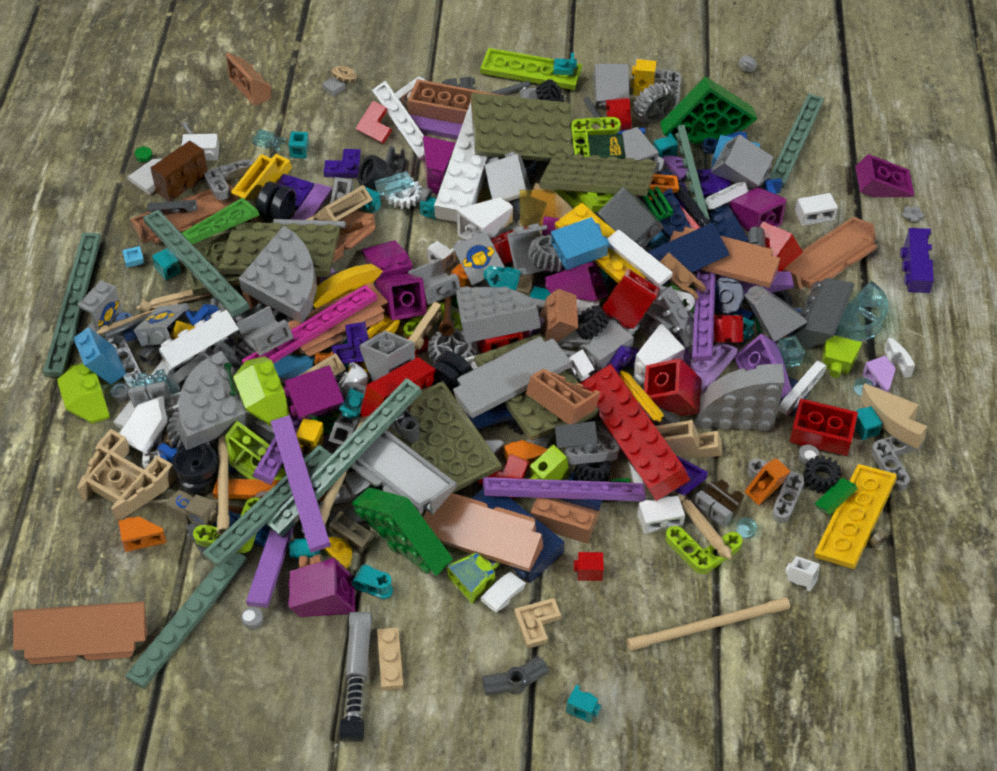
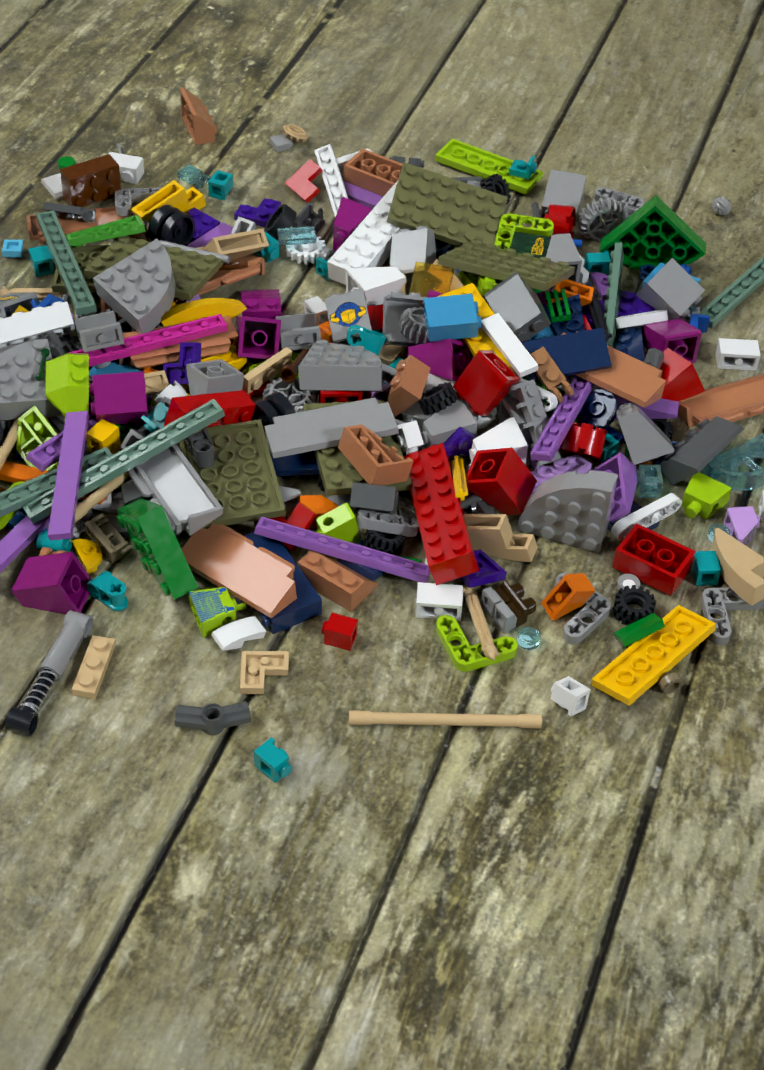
camera: 15 degrees right, 5 degrees down
yellow brick [630,59,656,96] -> none

